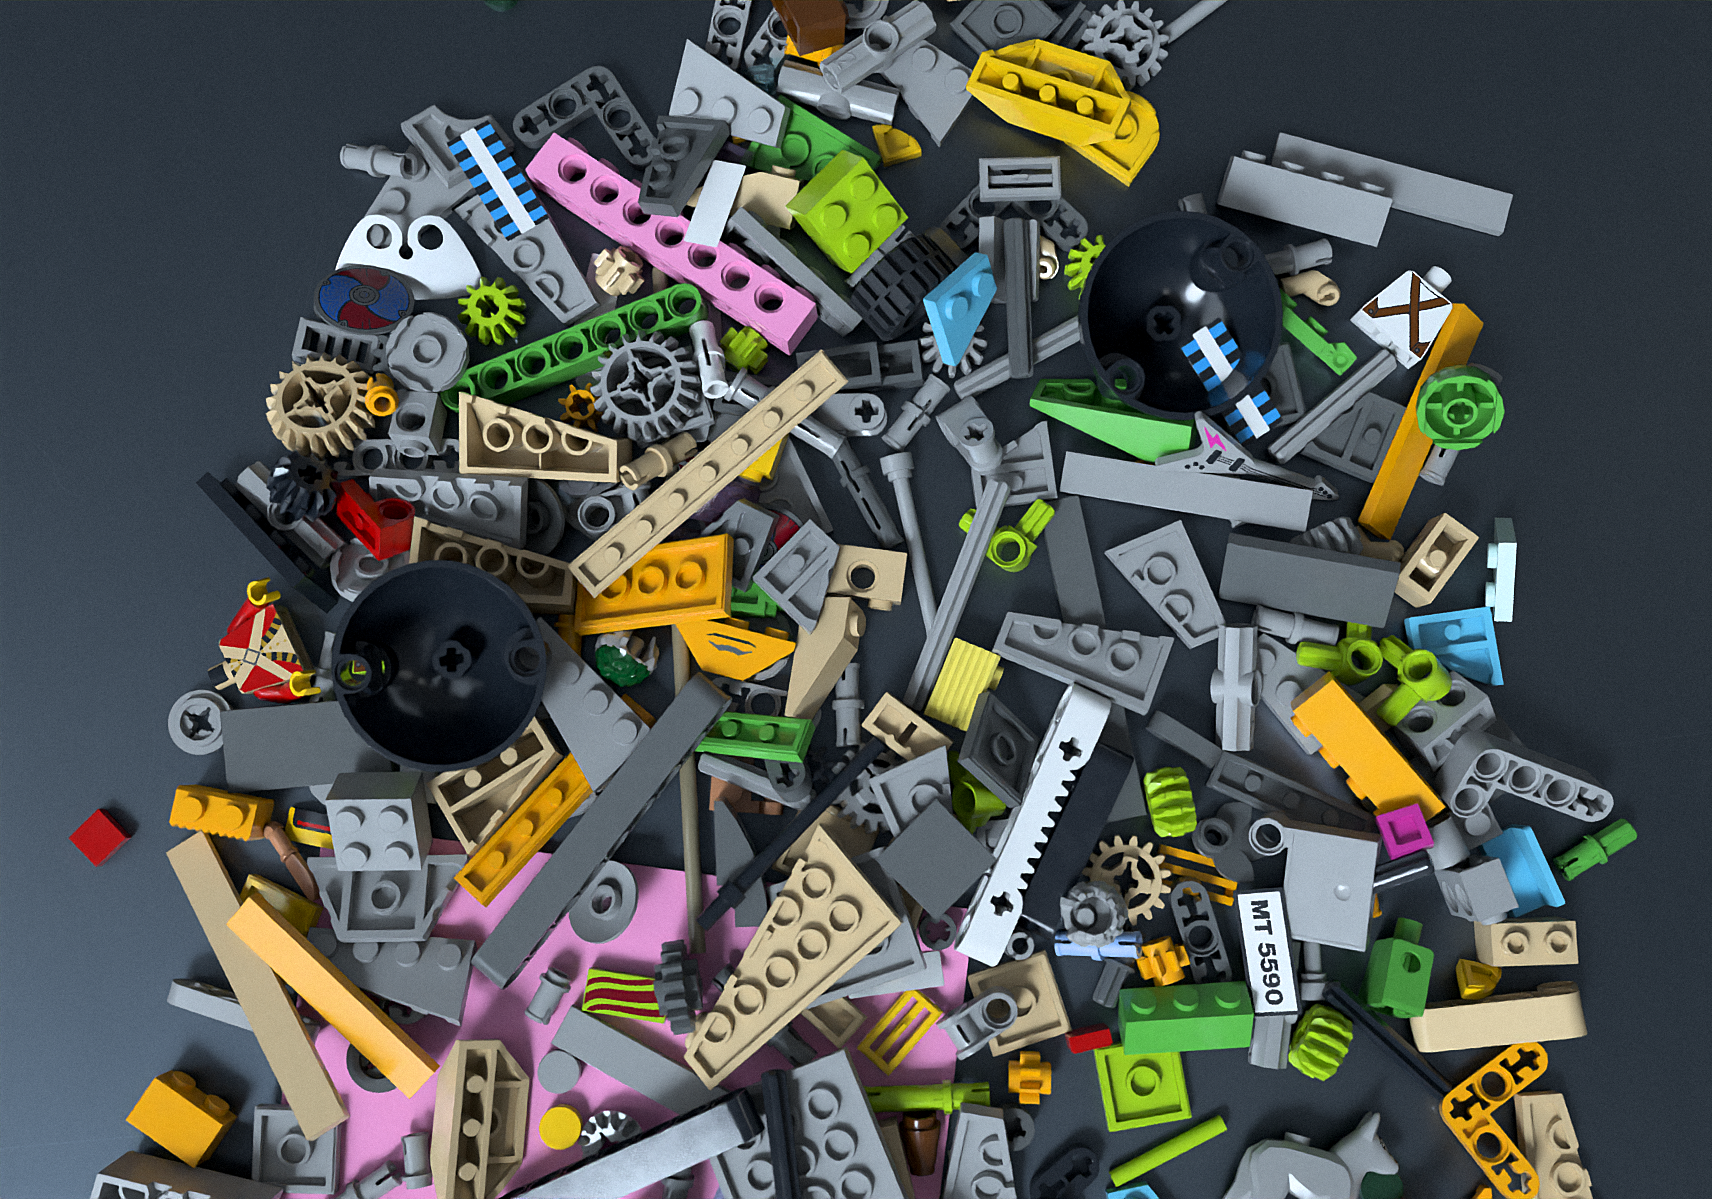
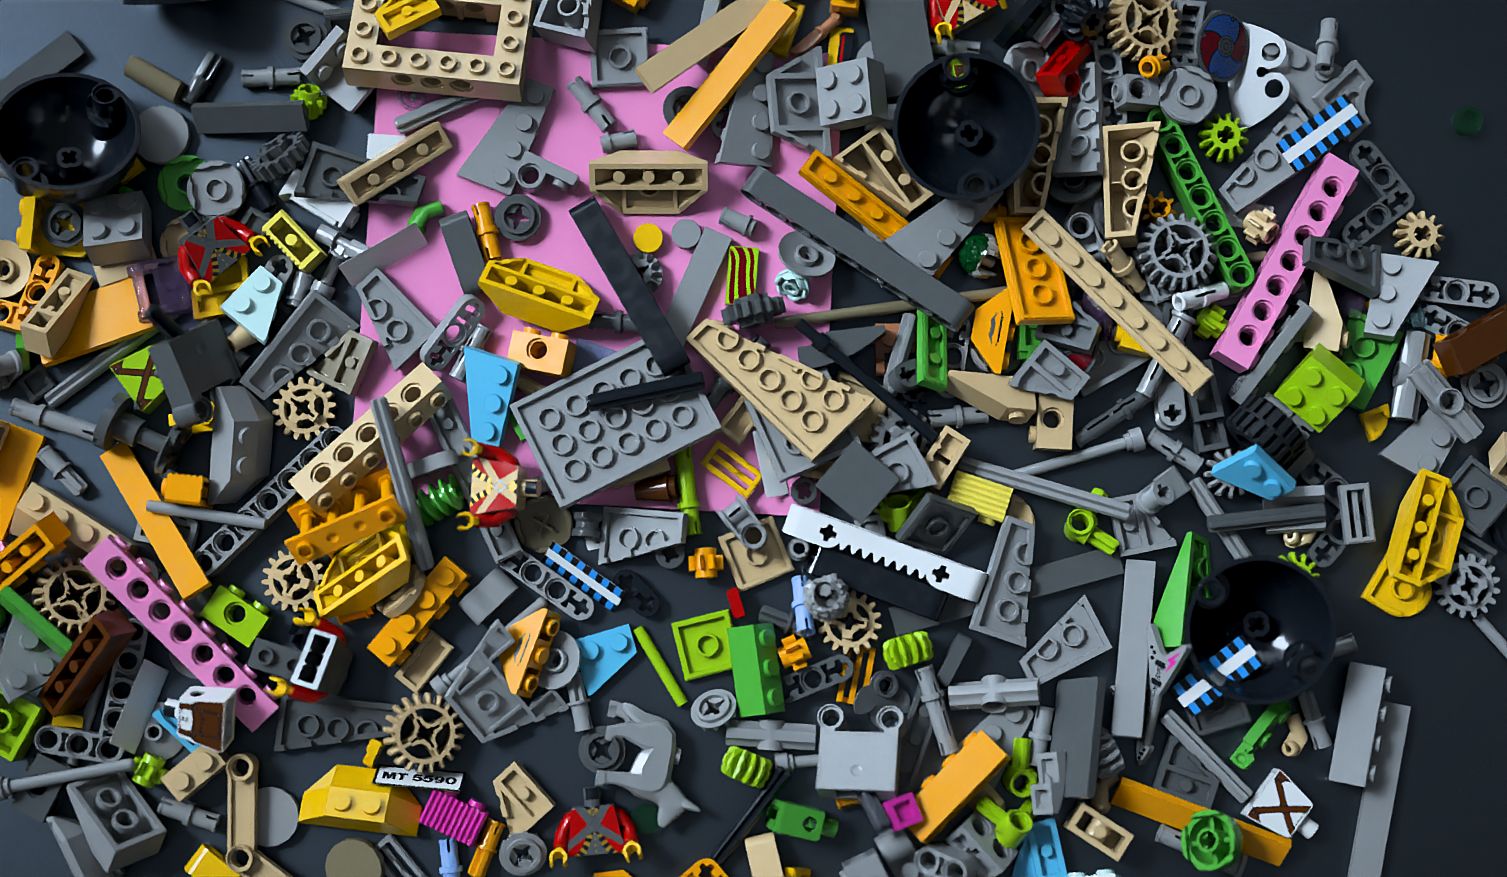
camera: 80 degrees right, 0 degrees up
white sticker [684,160,746,247] -> none
white sticker [1233,887,1302,1017] -> none
none -> light grey gear [691,689,738,731]
none -> light aqua plate [775,269,810,301]
none -> light grey pin [914,664,960,756]
none -> tan tile [1006,494,1035,525]
none -> light grey slope [1030,751,1066,815]
none -> tan gear [1393,211,1445,260]

